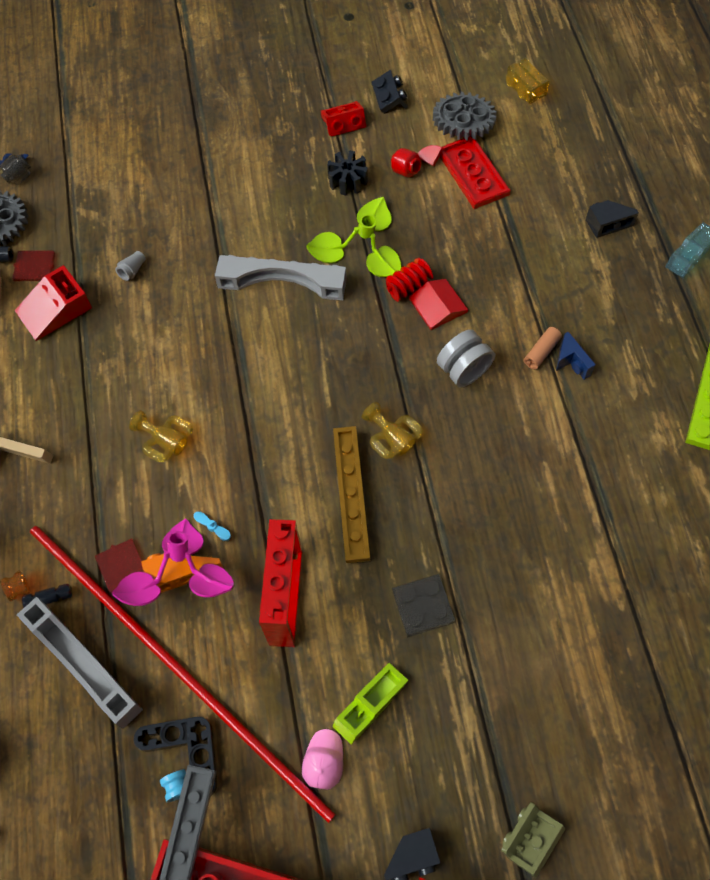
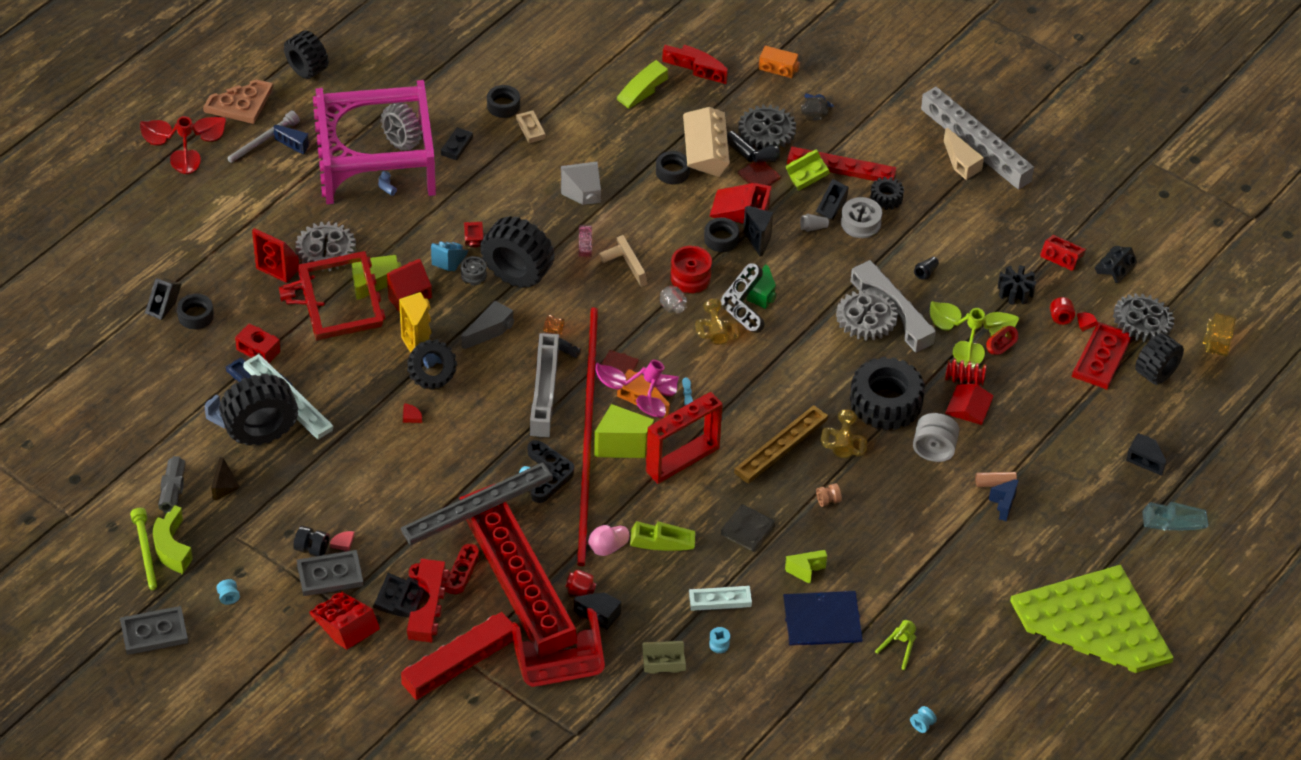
camera: 45 degrees right, 15 degrees down
none -> red head [565,570,596,596]
none -> lime slope [594,404,654,458]
none -> clear head [659,286,687,314]
none -> red wheel [670,246,712,293]
none -> light aqua plate [689,586,752,611]
none -> black tyre [704,218,739,252]
none -> medium azure wheel [709,627,730,653]
none -> beam [721,263,765,333]
none -> black slope [743,206,773,257]
none -> green slope [746,264,777,309]
none -> black cone [752,145,780,163]
none -> clear blue piece [783,591,863,646]
none -> lime slope [785,550,827,583]
none -> lime bracket [786,149,830,191]
none -> red plate [787,146,897,181]
none -> black slope [816,179,849,220]
none -> nougat wheel [816,483,842,507]
none -> light grey gear [836,289,898,341]
none -> light grey wheel [841,197,882,238]
none -> black tyre [850,357,925,430]
none -> black tyre [870,177,904,210]
none -> lime plant [875,620,916,670]
none -> black cone [914,257,939,280]
none -> light grey brick [921,87,1034,190]
none -> tan slope [944,128,984,180]
none -> red plate [986,326,1018,355]
none -> black tyre [1135,333,1184,385]

